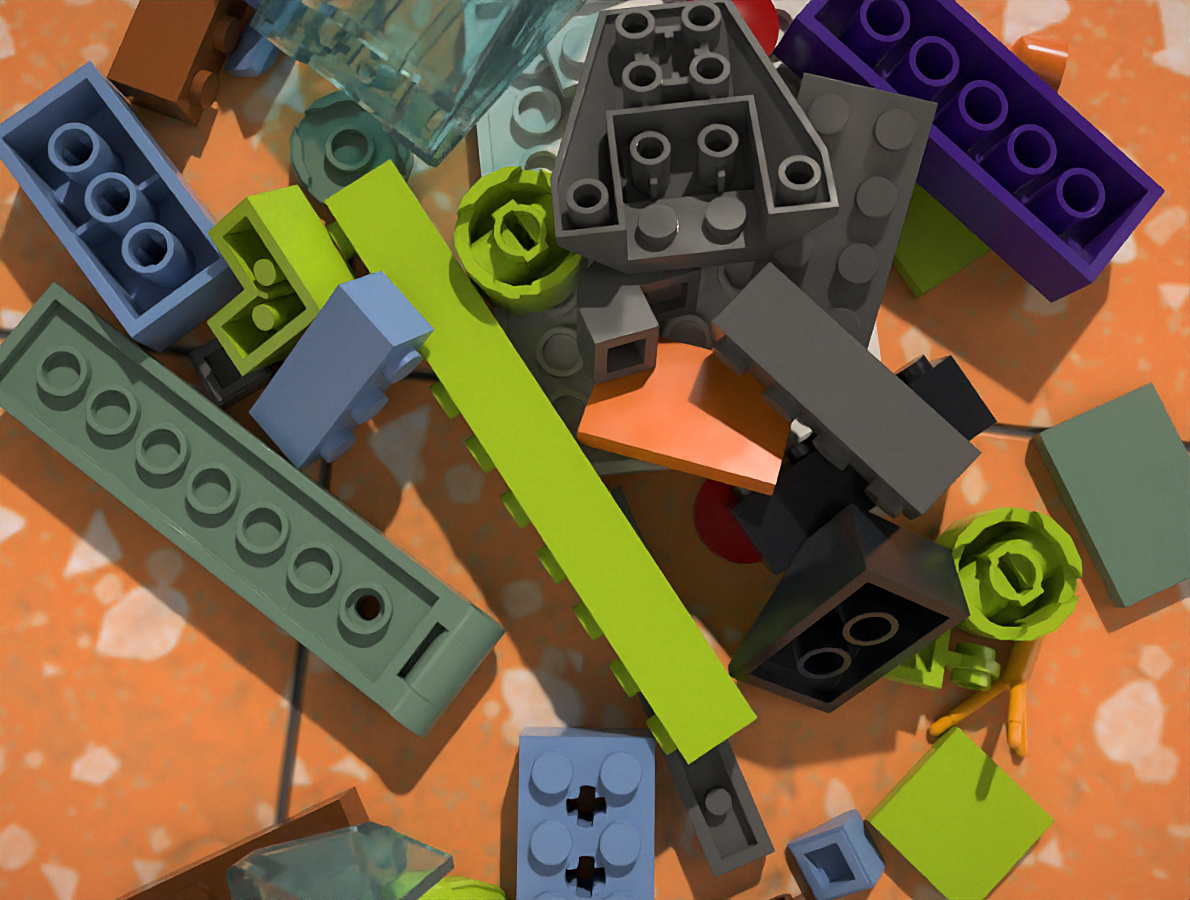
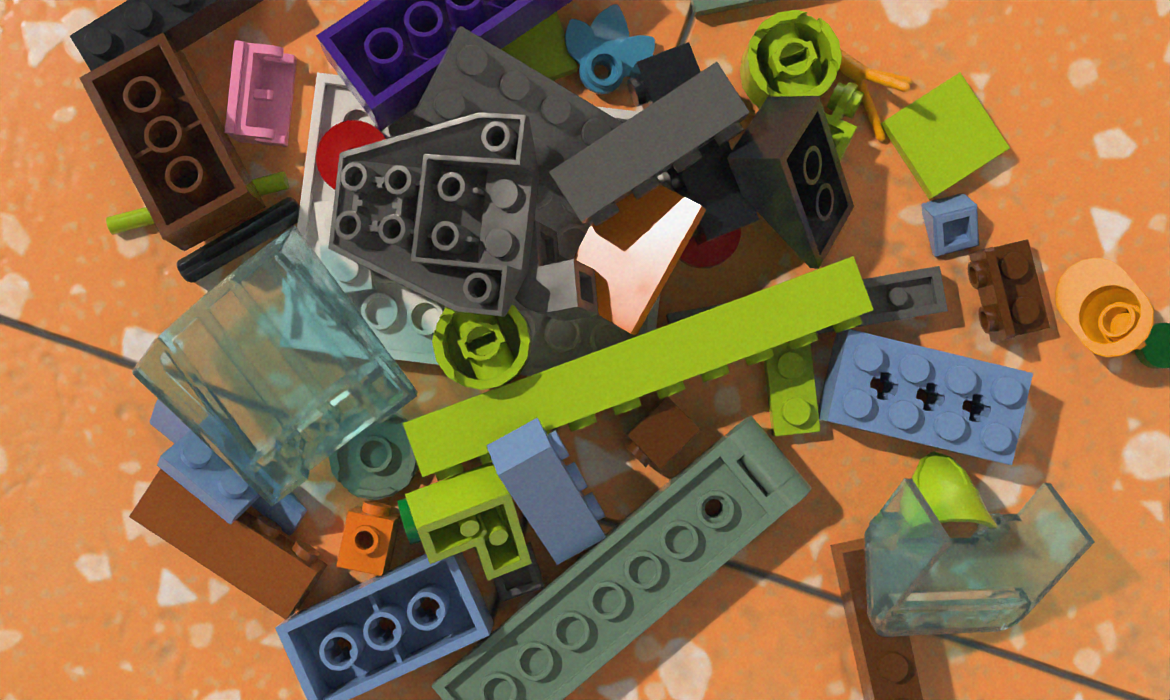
camera: 80 degrees left, 5 degrees up
none -> orange brick [336,501,401,576]
none -> dark azure plate [565,4,655,94]
none -> reddish brown brick [626,396,700,469]
none -> lime plate [764,343,820,436]

